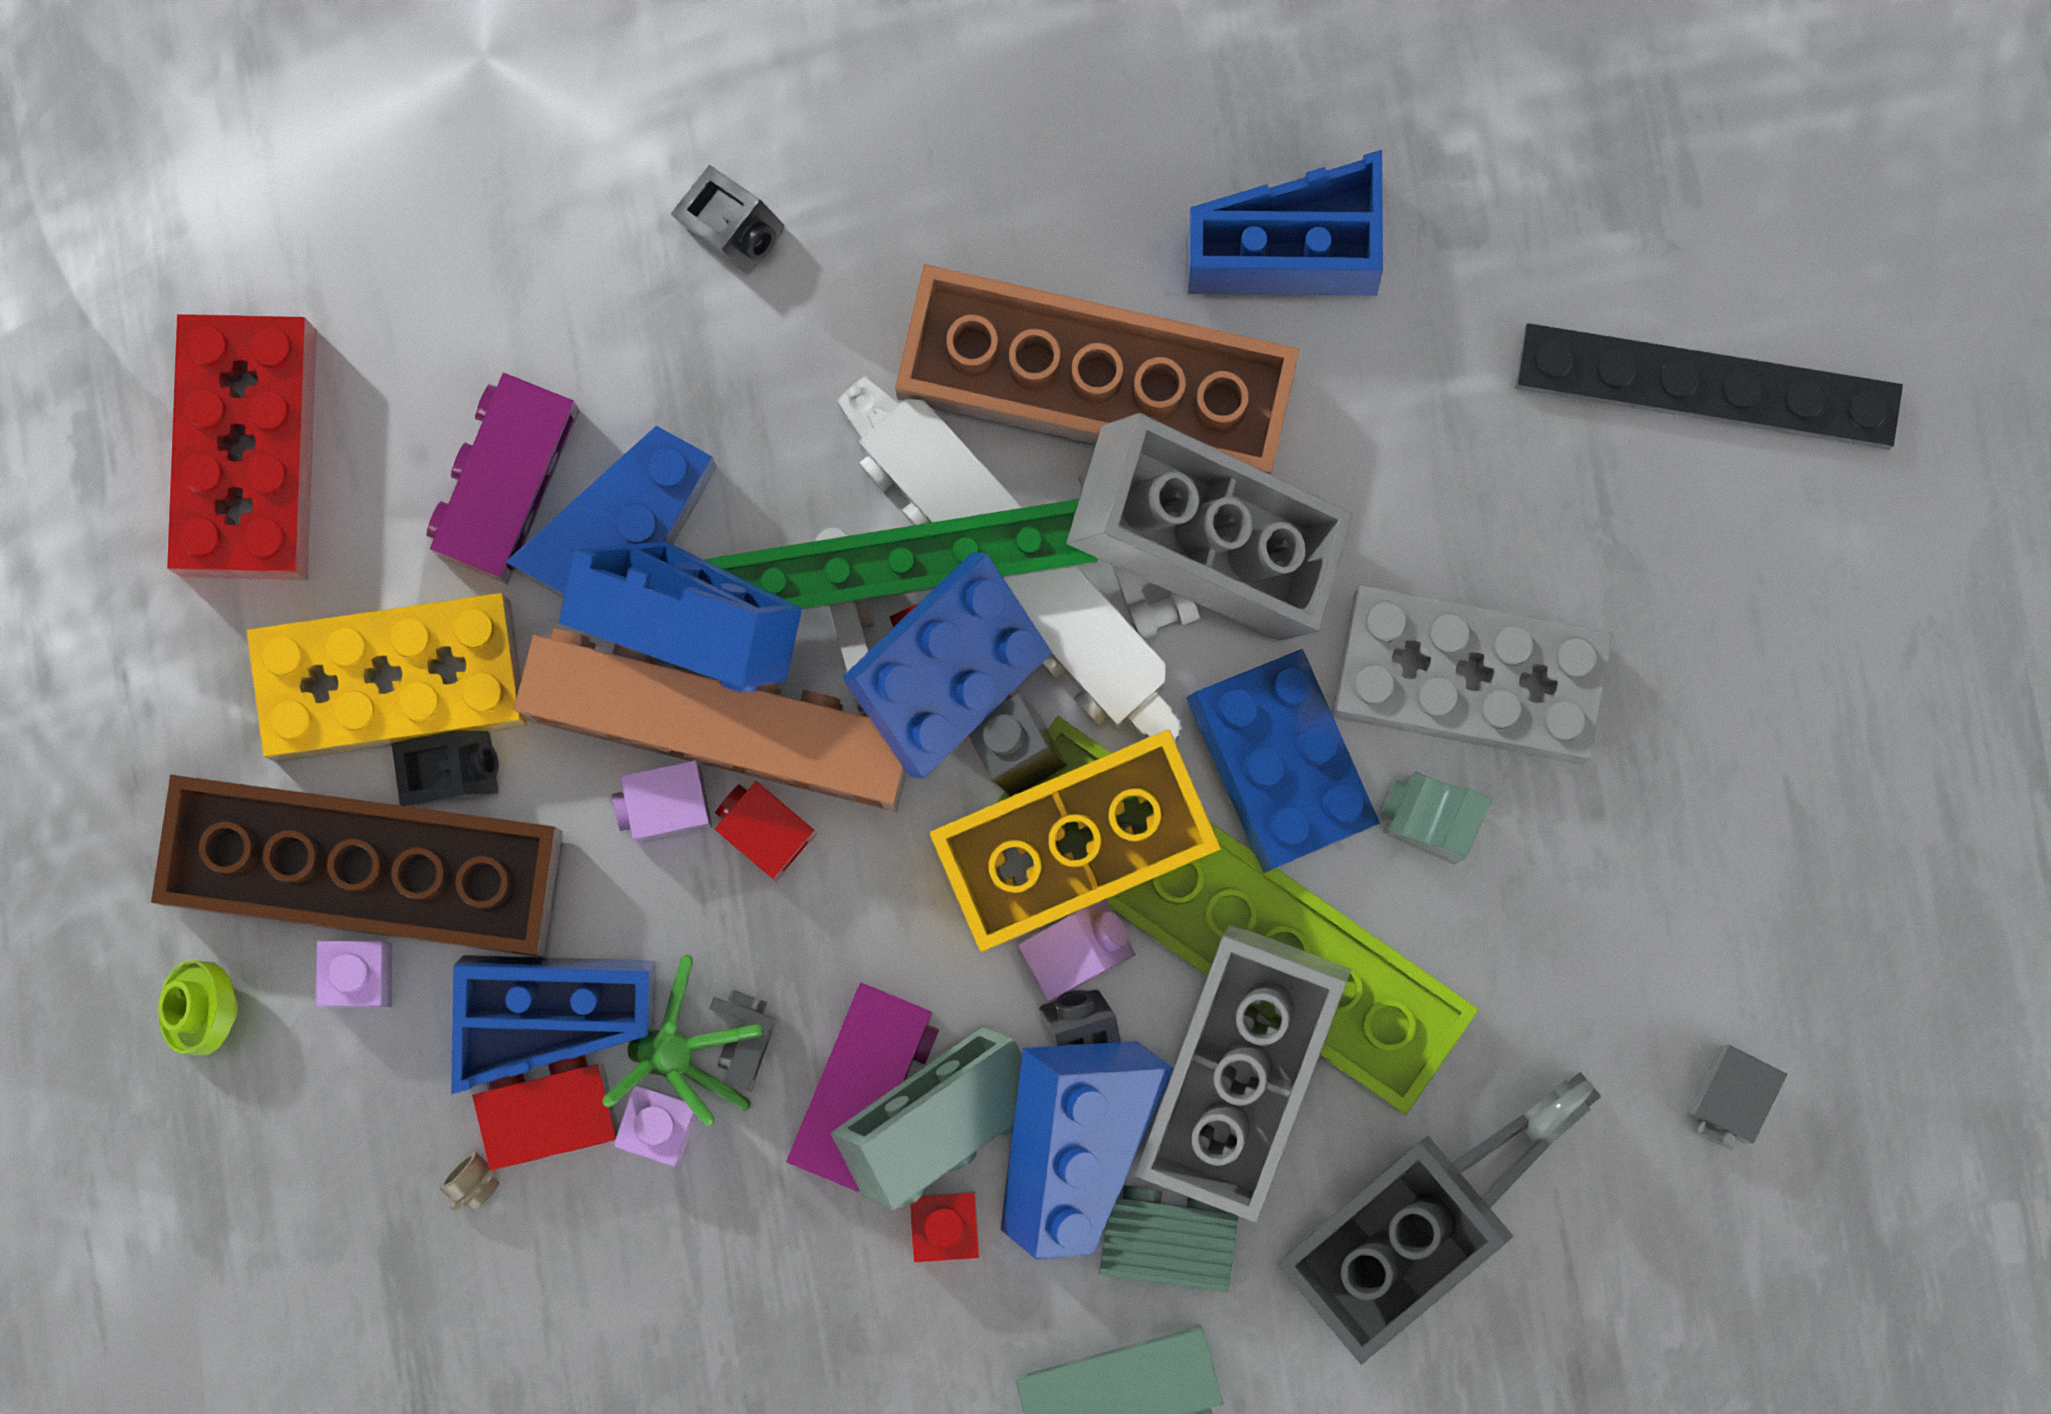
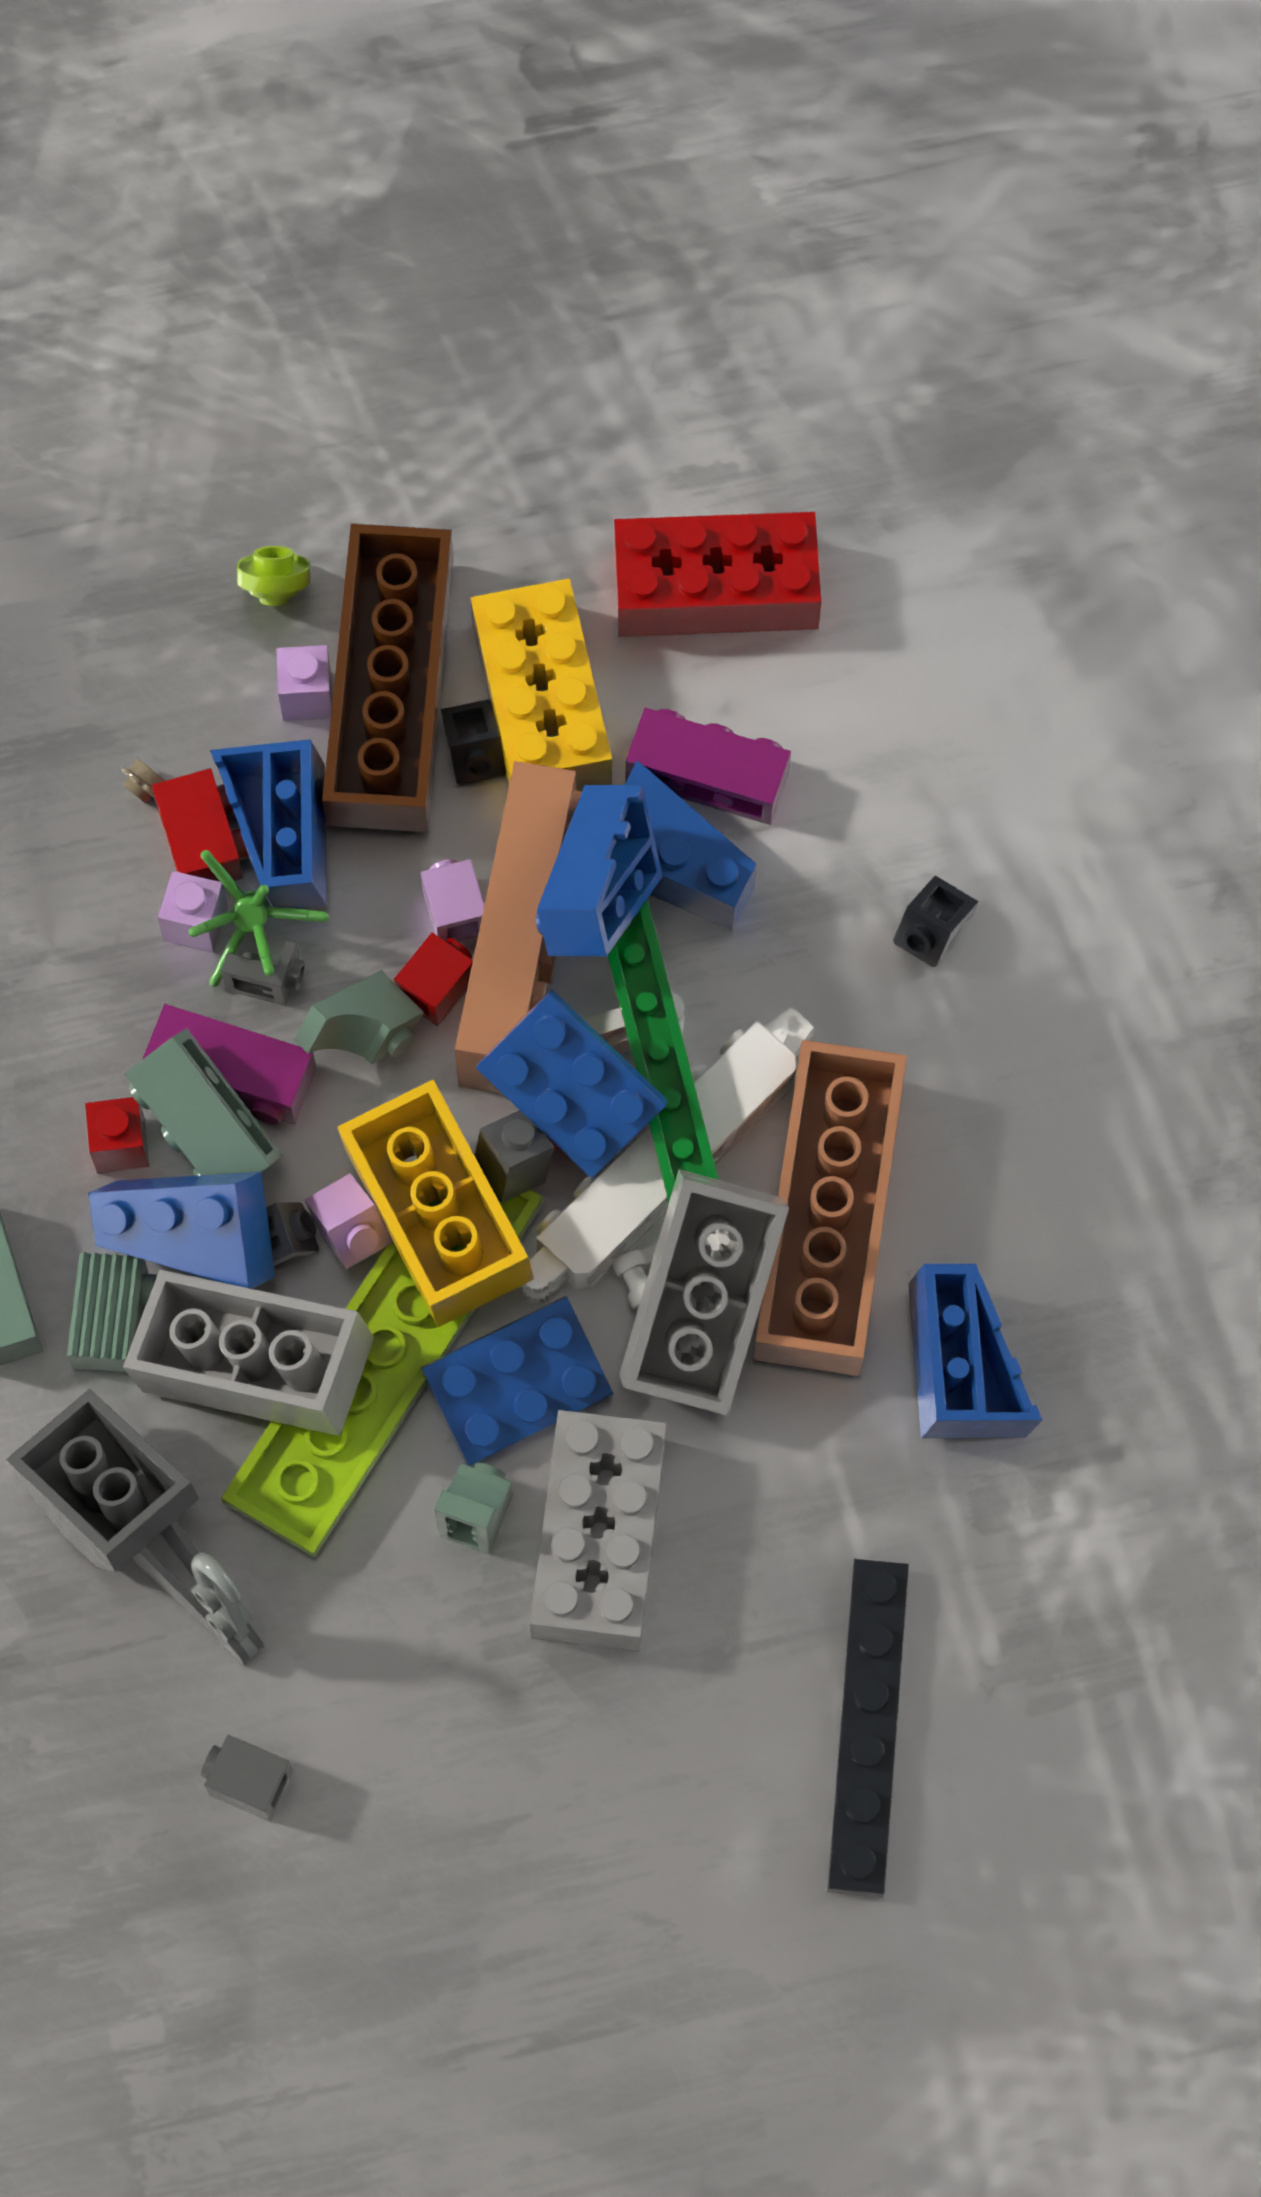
camera: 85 degrees right, 15 degrees down
none -> sand green arch [294,970,424,1064]

